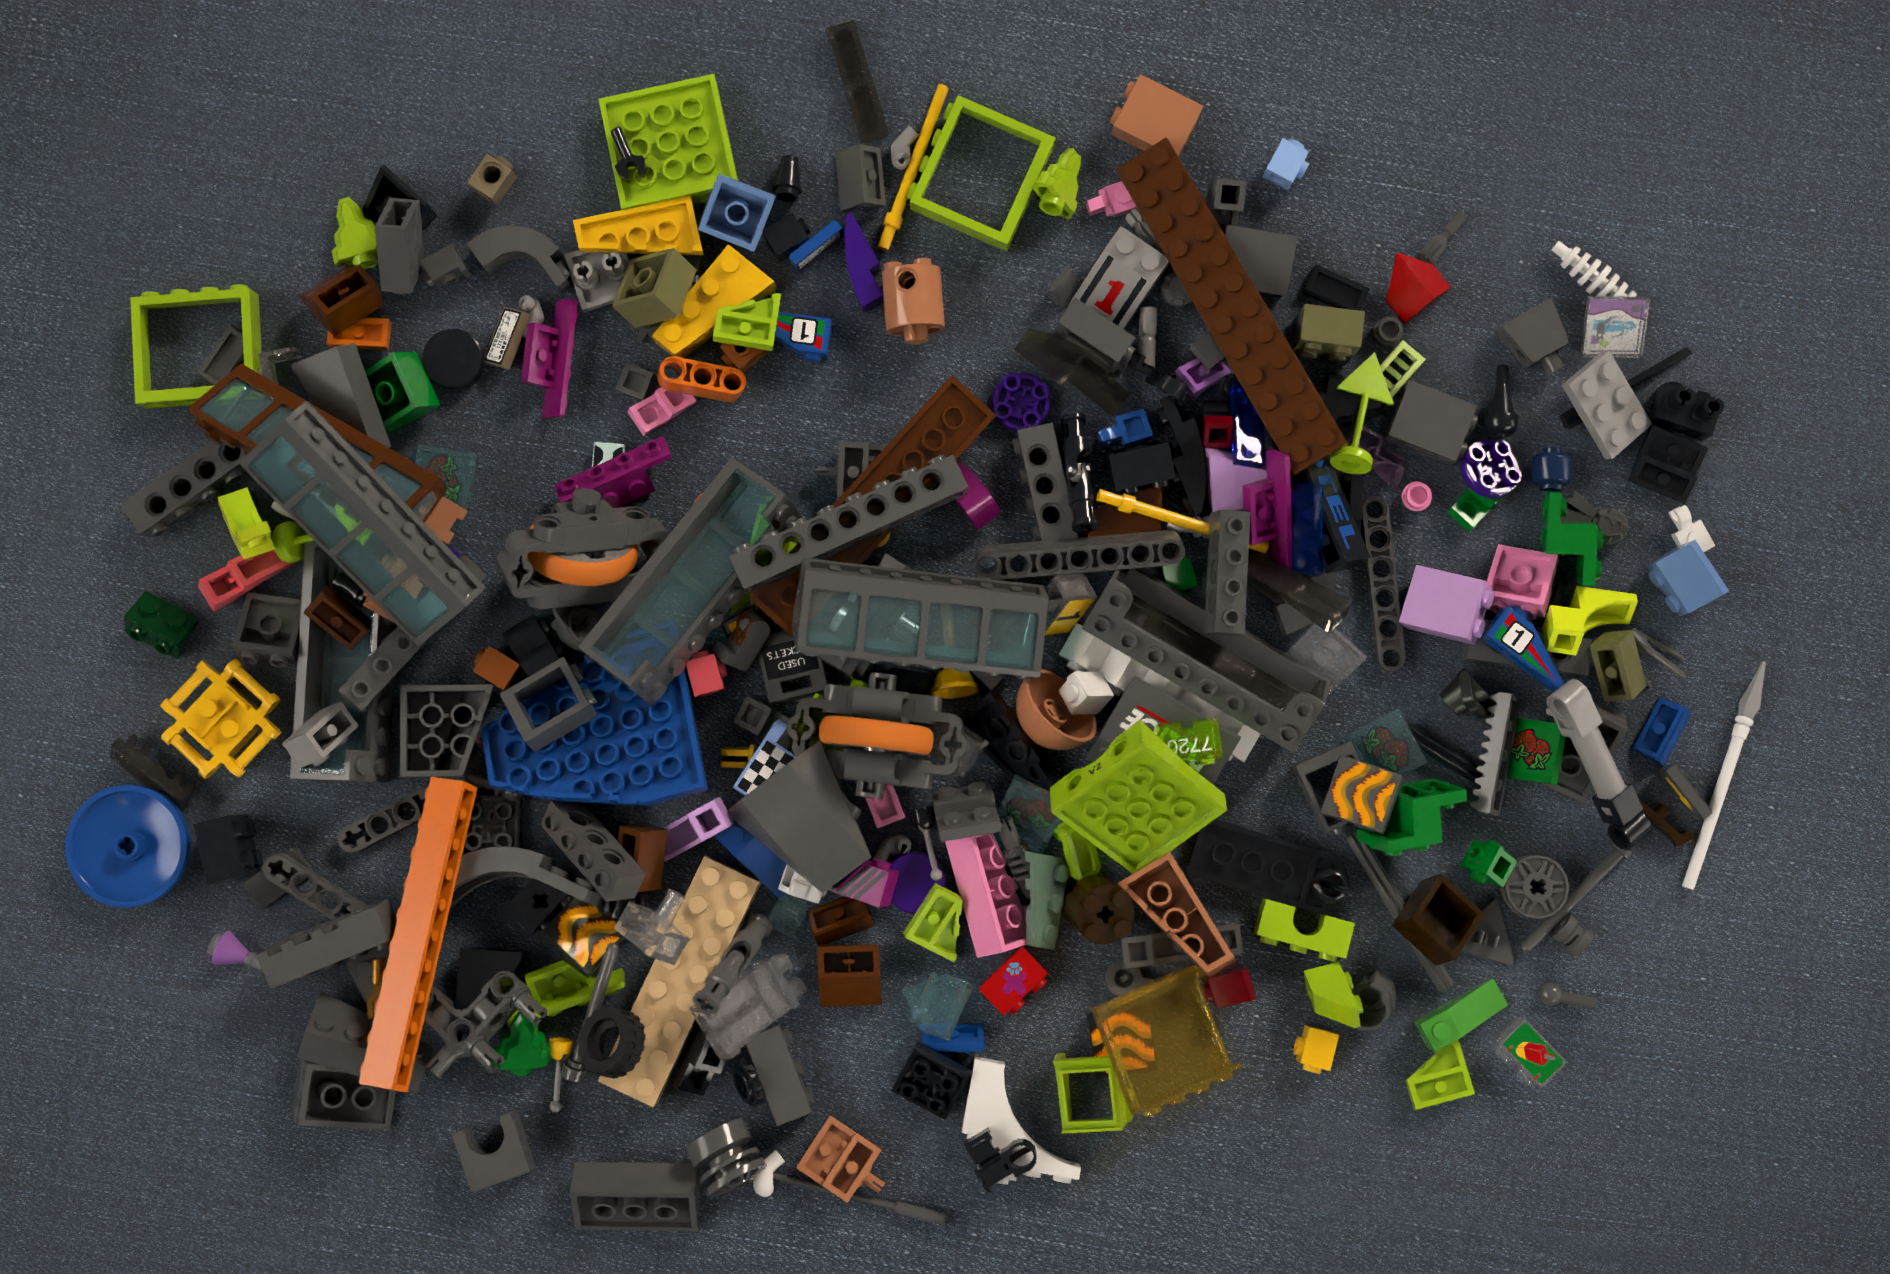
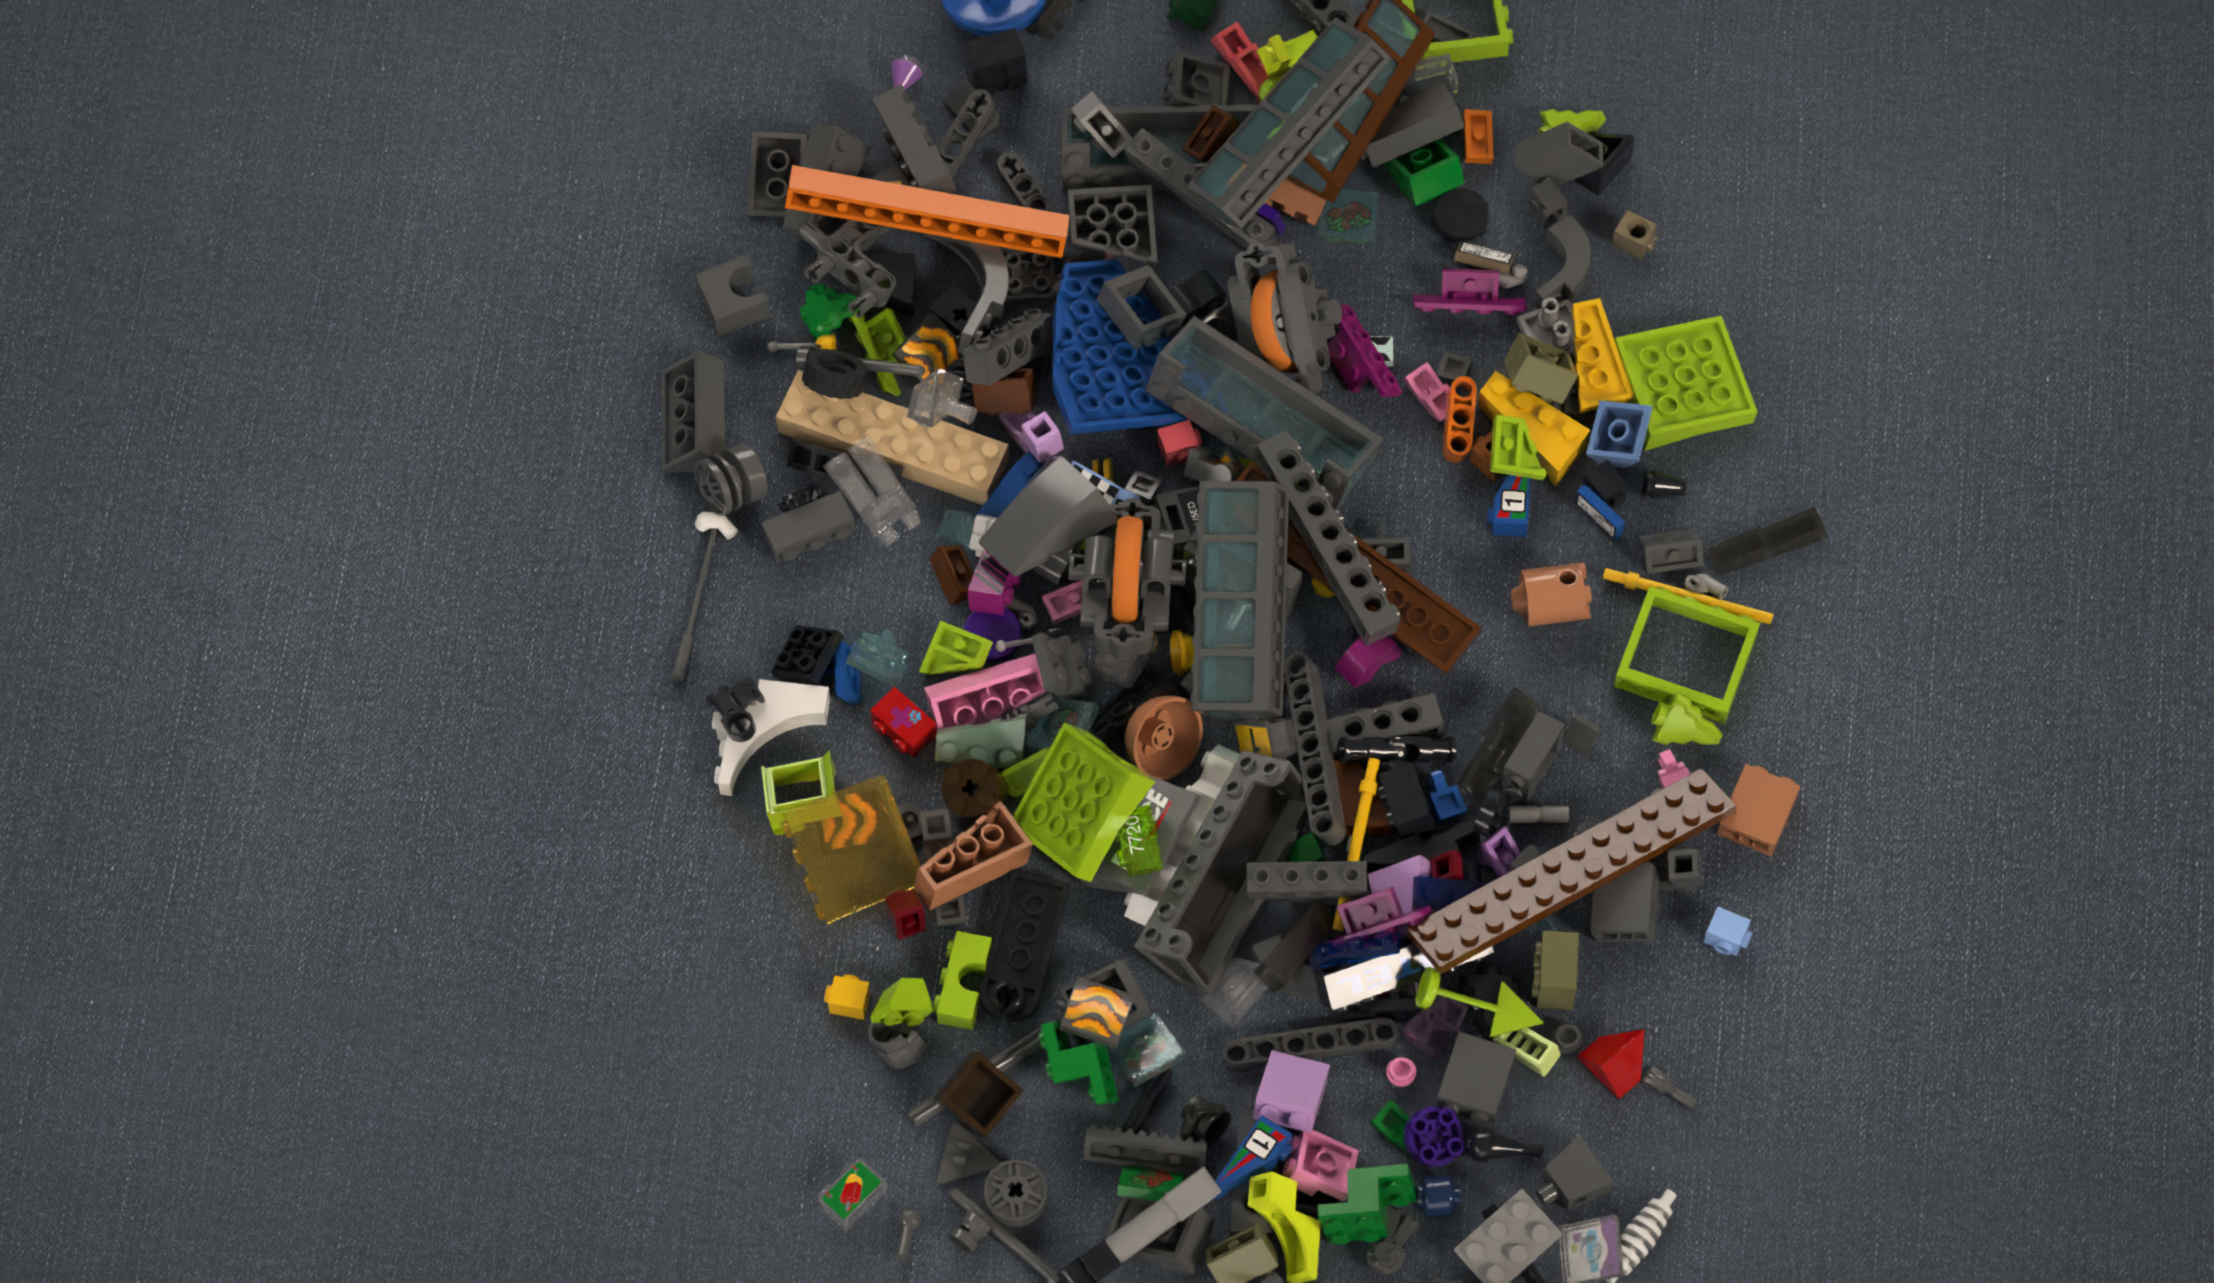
camera: 90 degrees right, 20 degrees down
yellow brick [160,658,282,780] -> none
reddish brown slope [299,265,384,336] -> none
dark orange brick [473,646,523,690] -> none
black bar [611,127,647,184] -> none
dark grey piece [692,913,773,1015] -> none
nougat plate [796,1115,885,1203] -> none
reddish brown slope [817,943,882,1007] -> none
dark purple slope [844,212,884,313] -> none
dark purple tile [991,373,1051,433] -> none
white brick [1058,671,1114,715] -> none
light grey slope [1068,226,1169,330] -> none
black tile [1302,264,1370,311] -> none
lime wing [1405,1039,1475,1110] -> none
bright green slope [1413,978,1508,1052] -> none
green brick [1460,840,1517,888] -> none

